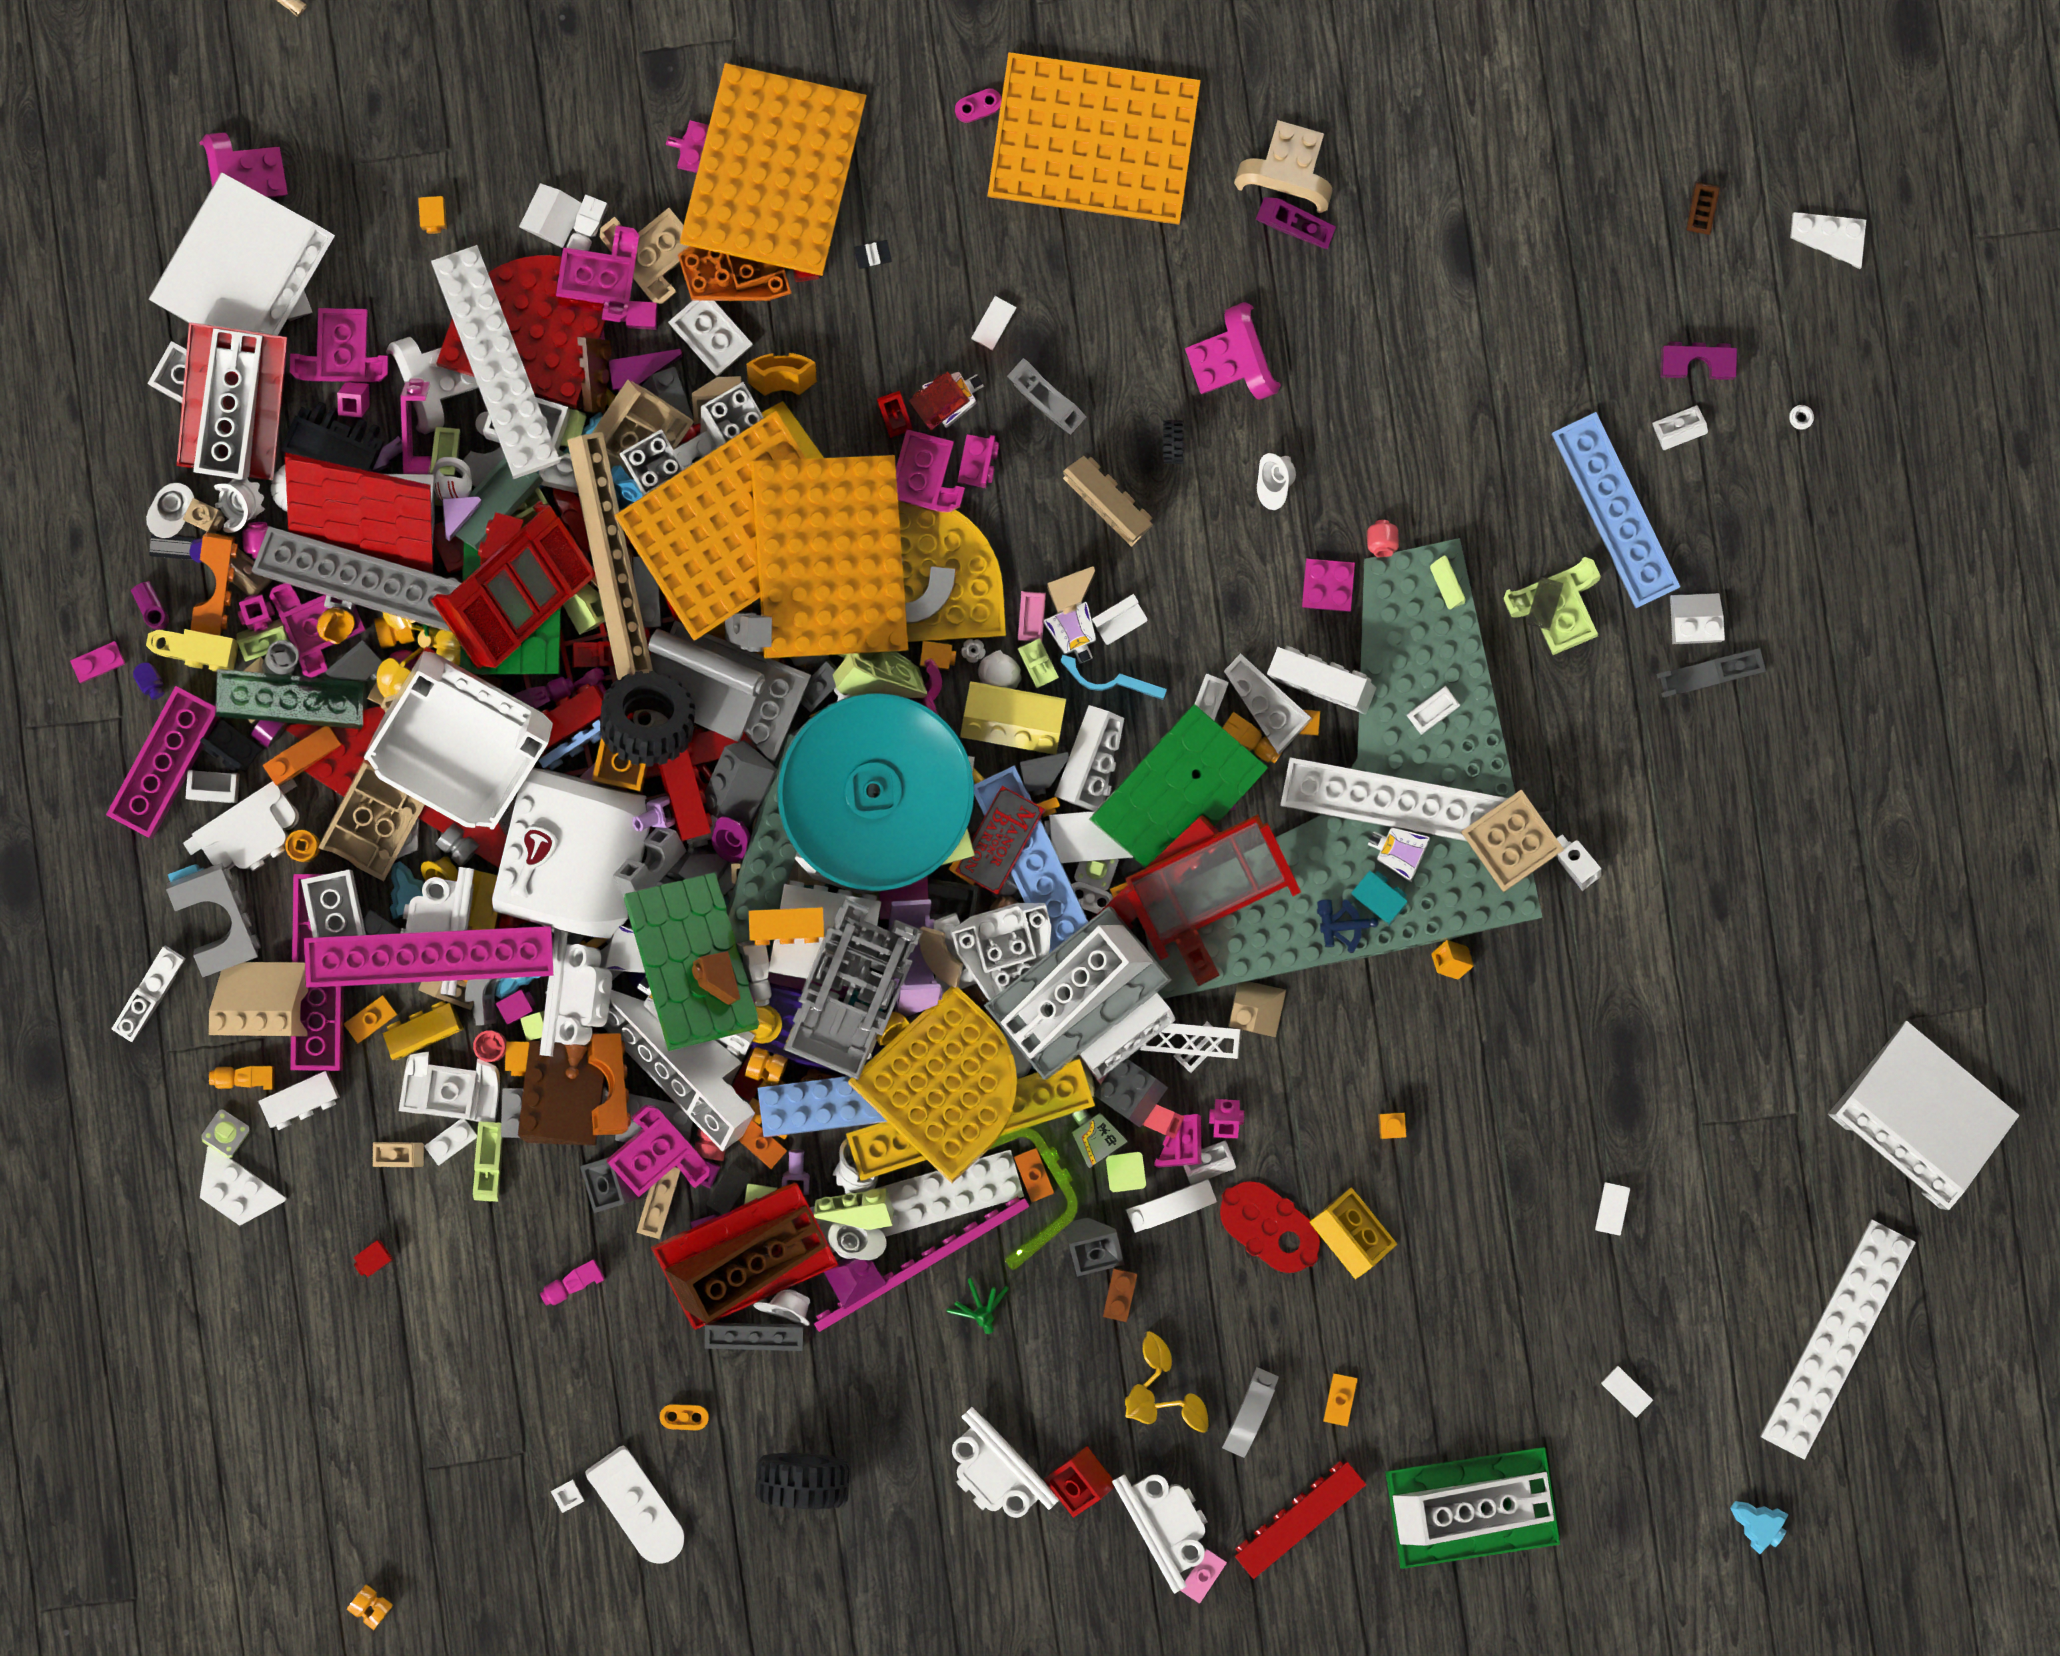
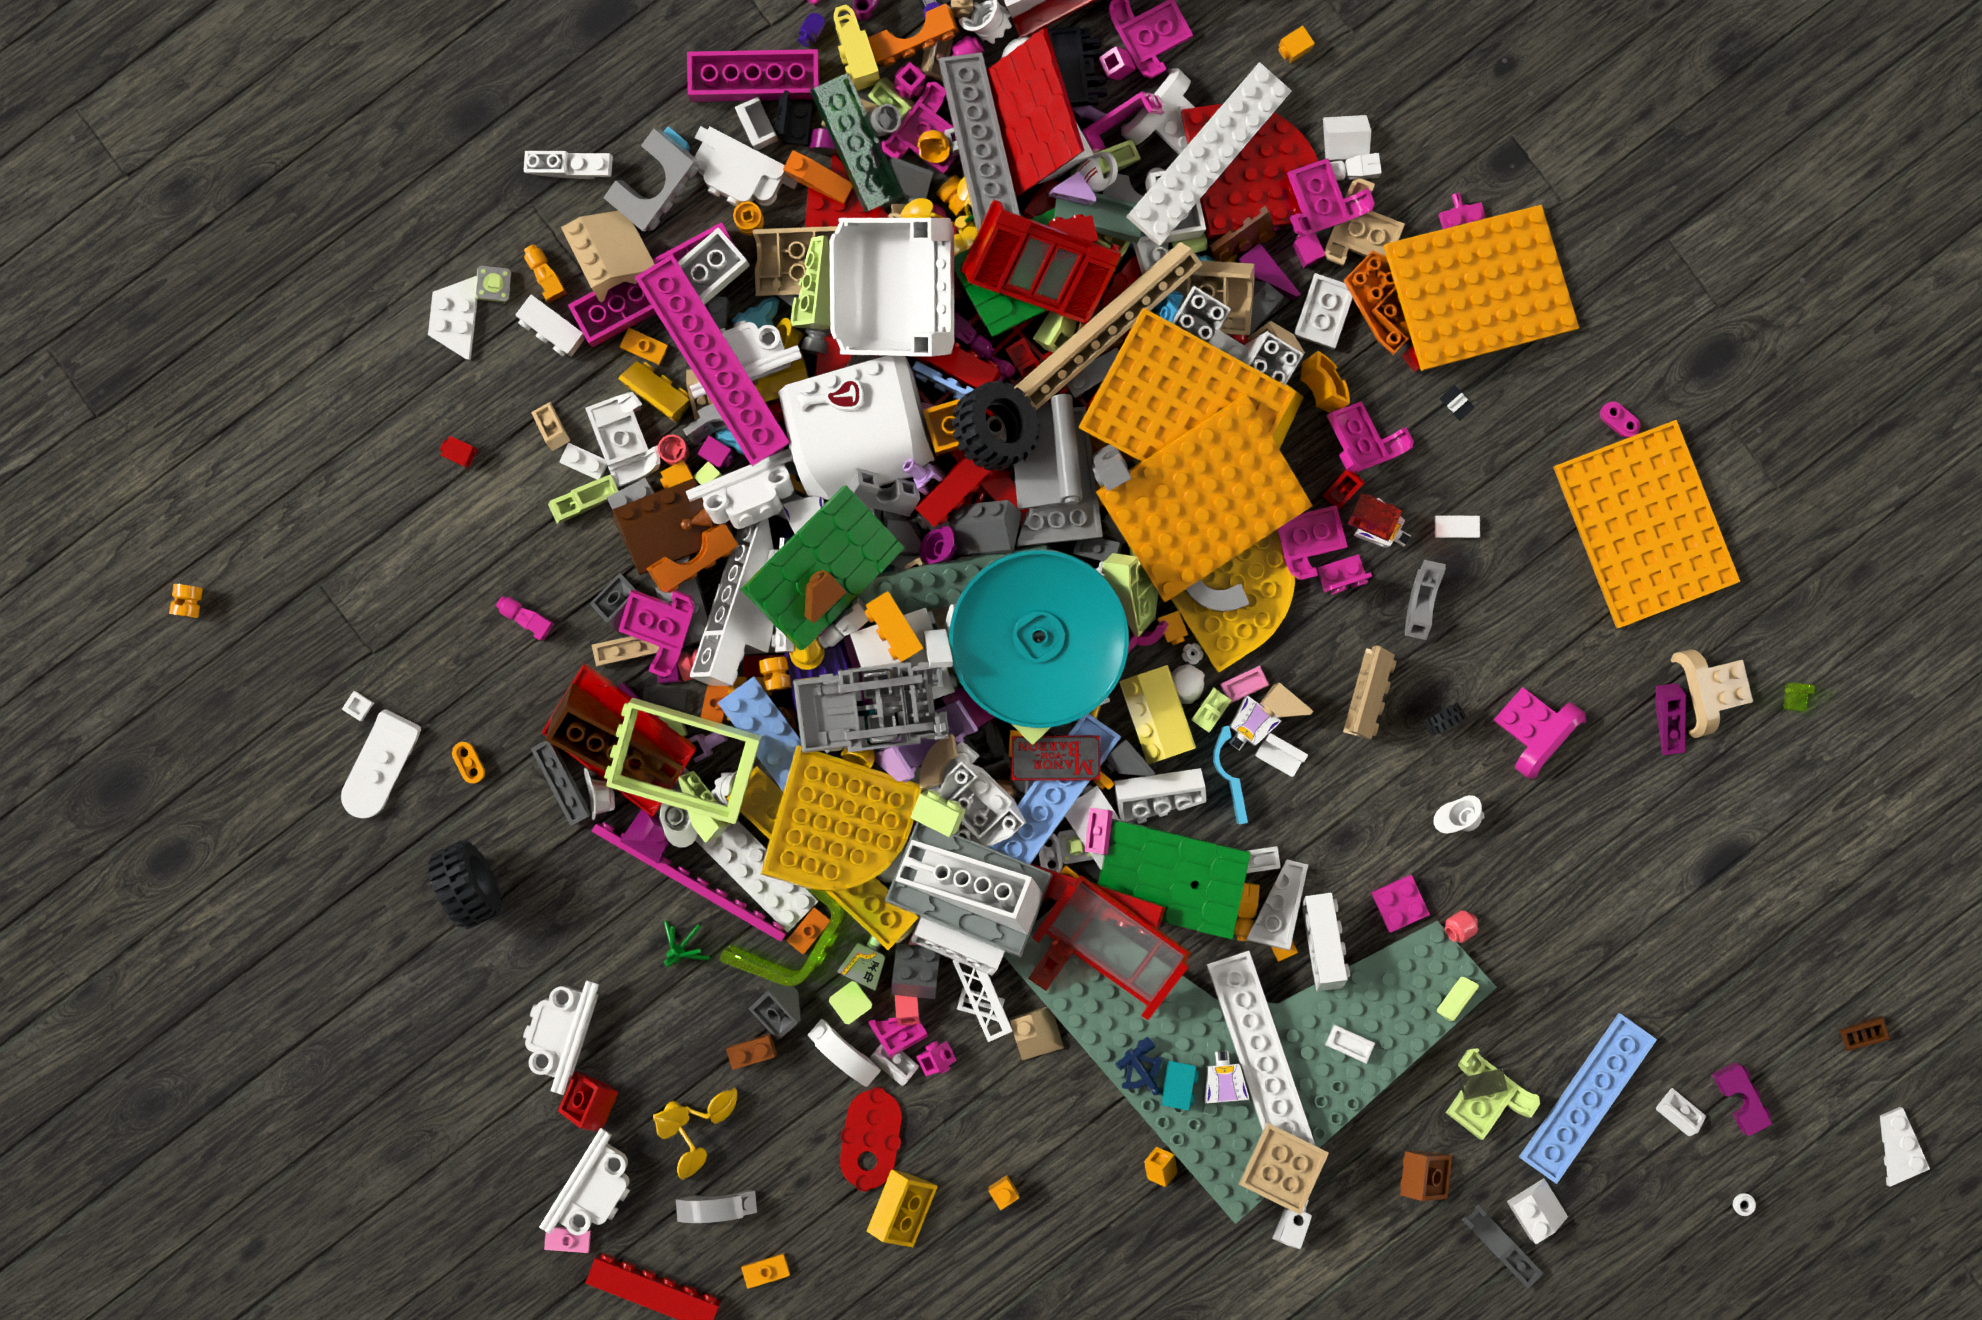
camera: 60 degrees right, 0 degrees up
none -> yellowish green window [604,698,762,824]
none -> yellowish green wedge [791,235,831,330]
none -> yellowish green brick [910,790,966,837]
none -> white tile [923,629,953,668]
none -> plate [1085,808,1113,855]
none -> dark pink piece [1327,401,1414,473]
none -> dark orange slope [1400,1151,1452,1201]
none -> clear neon green panel [1783,683,1815,711]

